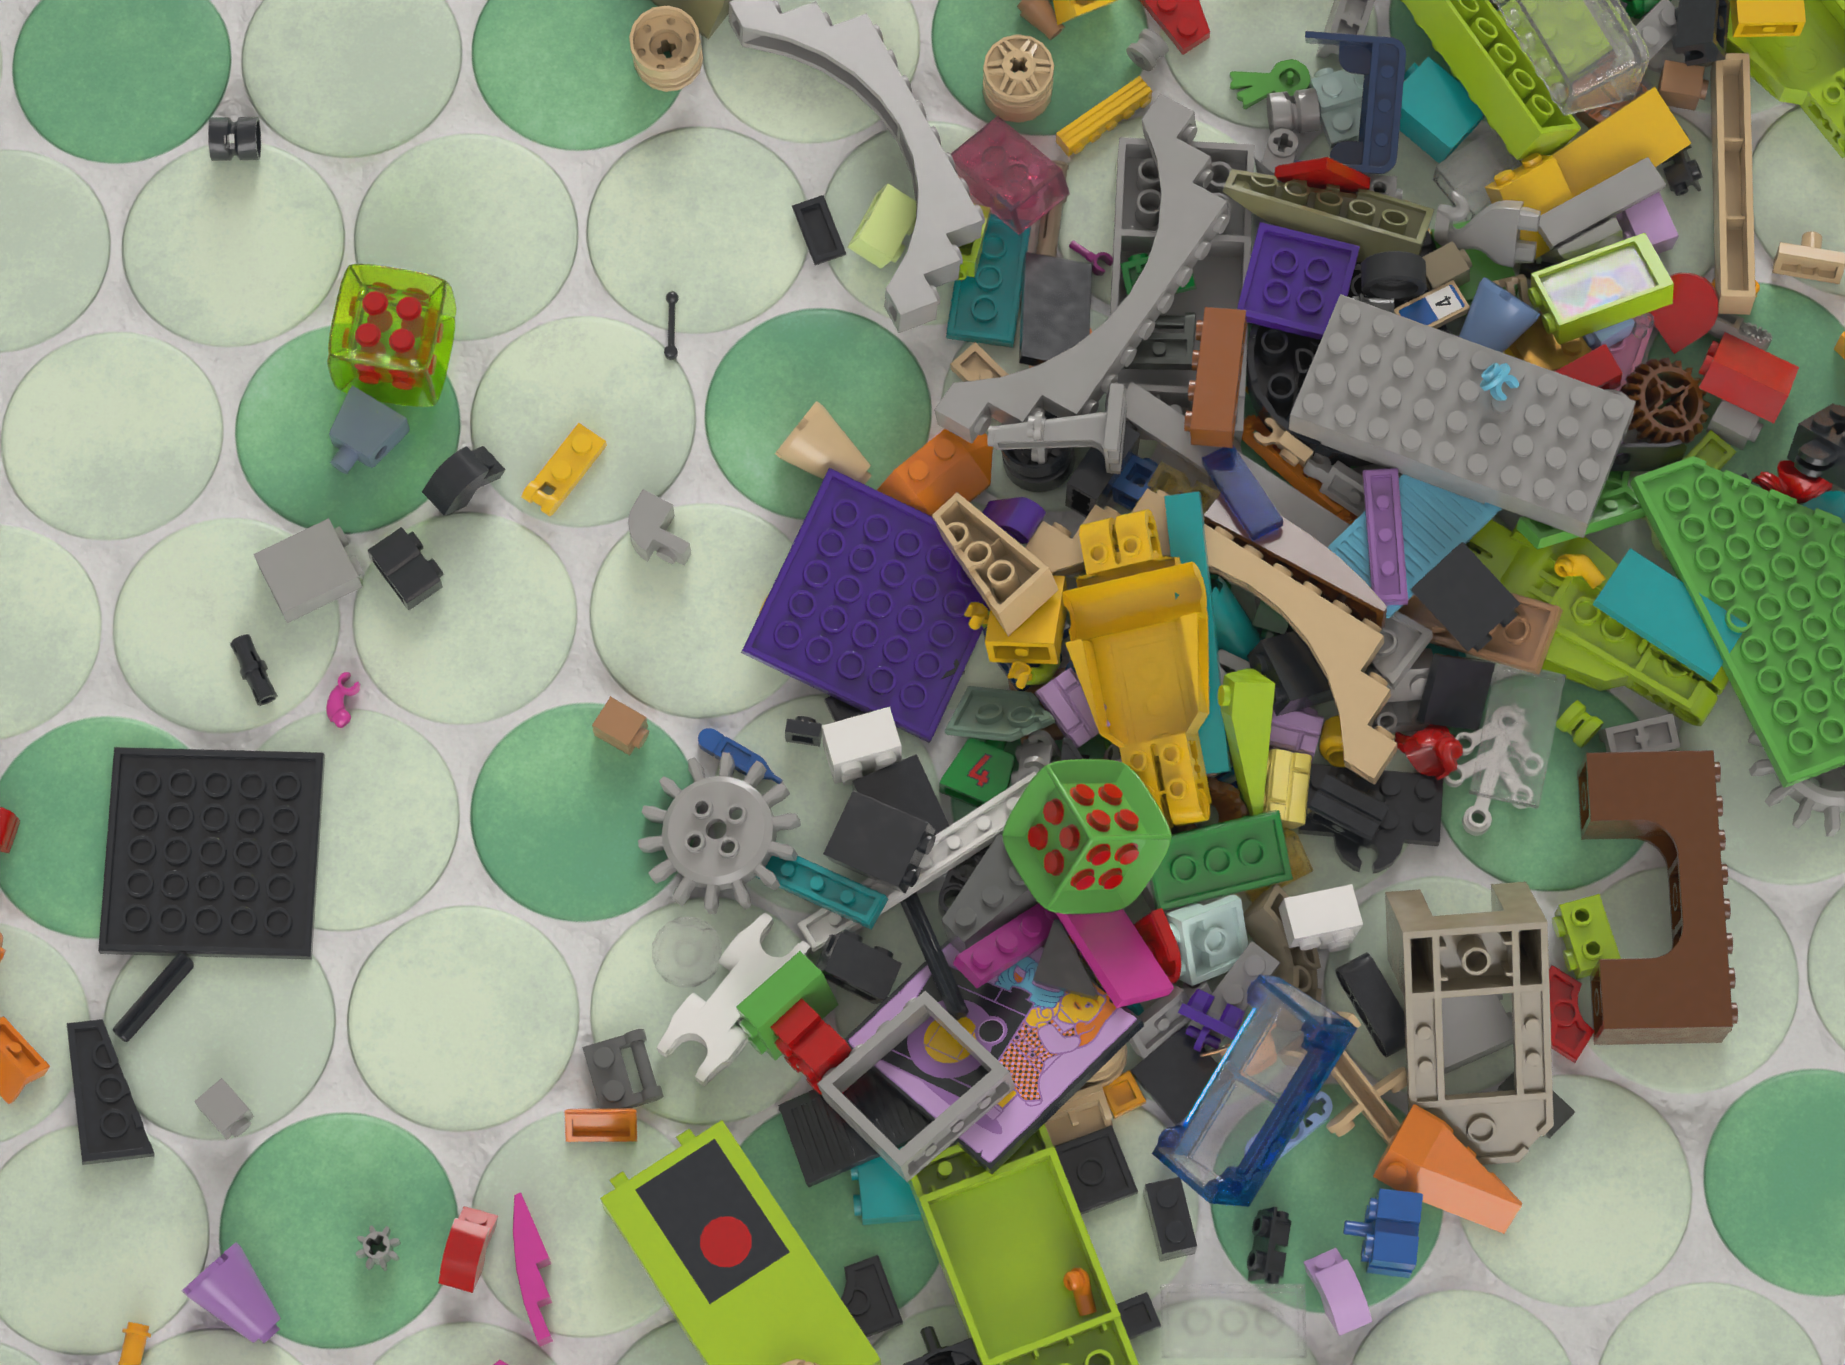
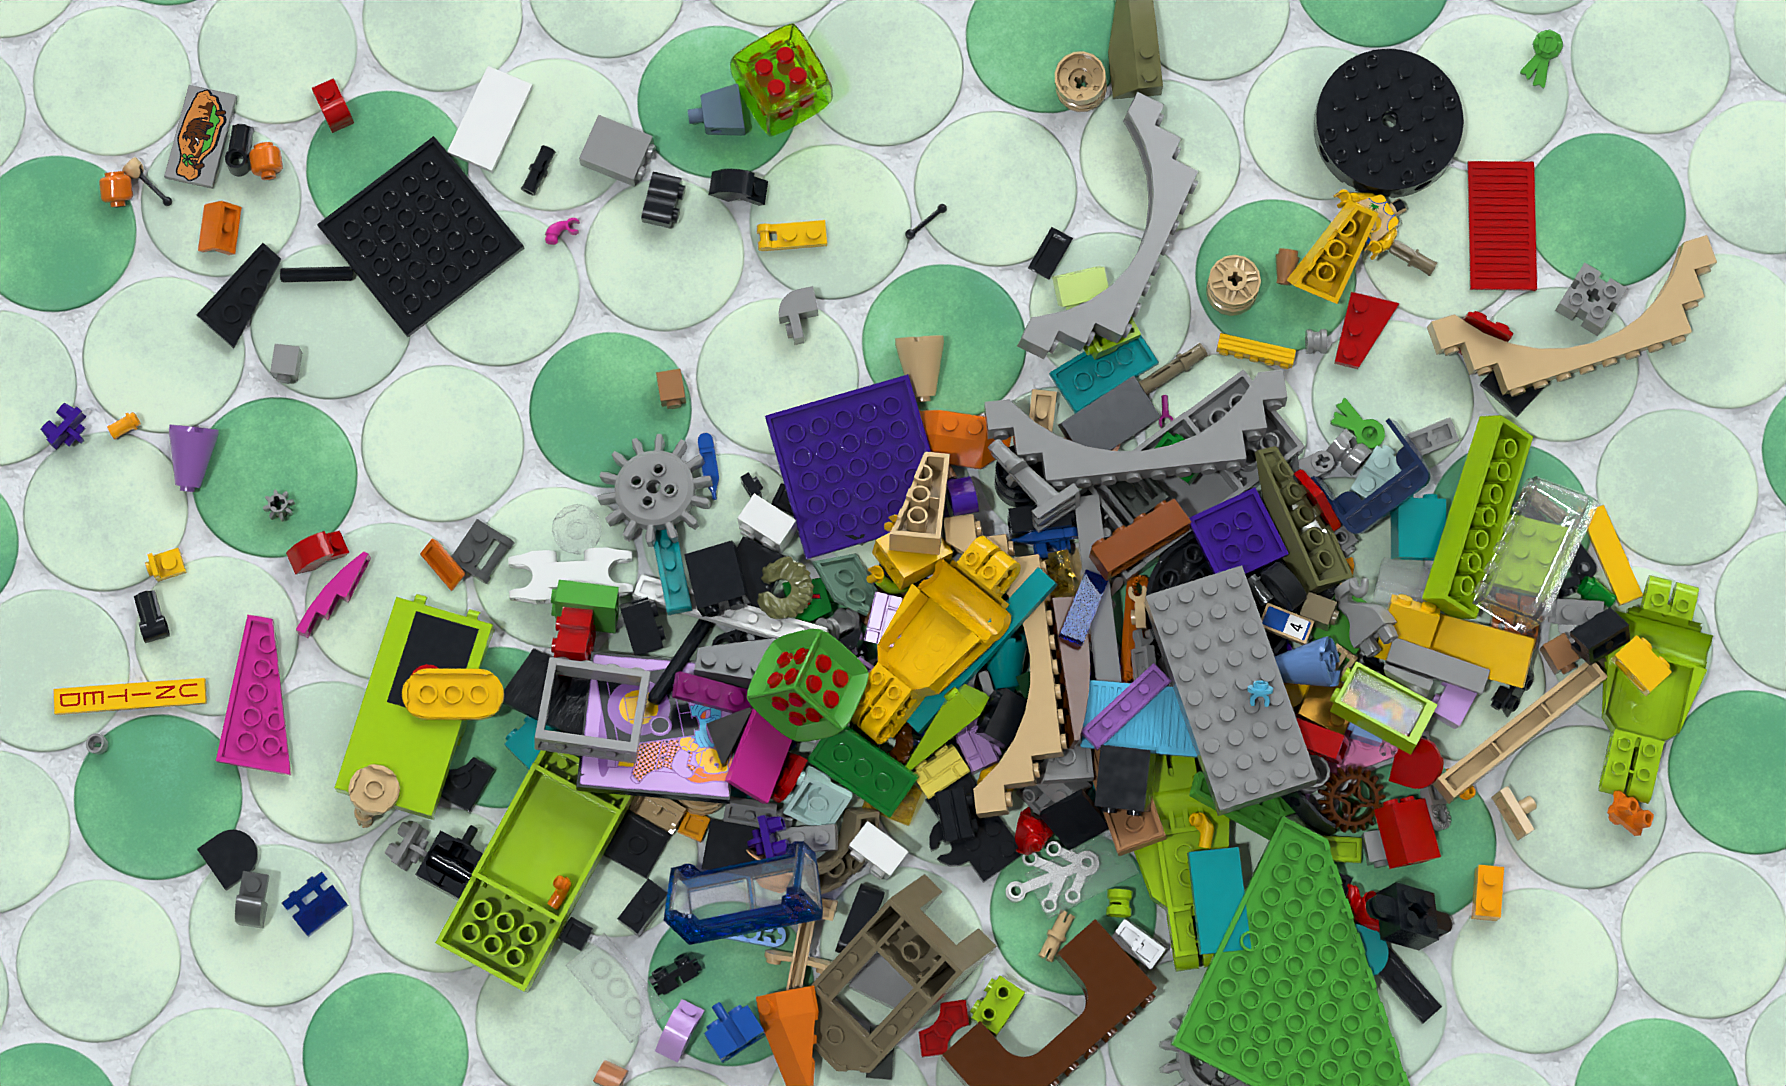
camera: 50 degrees right, 5 degrees up
clear pink brick [951,116,1070,235] -> none
none -> yellow tile [402,669,504,720]
none -> white tile [447,66,533,173]
none -> olive piece [757,556,814,619]
none -> blue piece [1010,527,1078,545]
none -> tan pin [1038,910,1075,963]

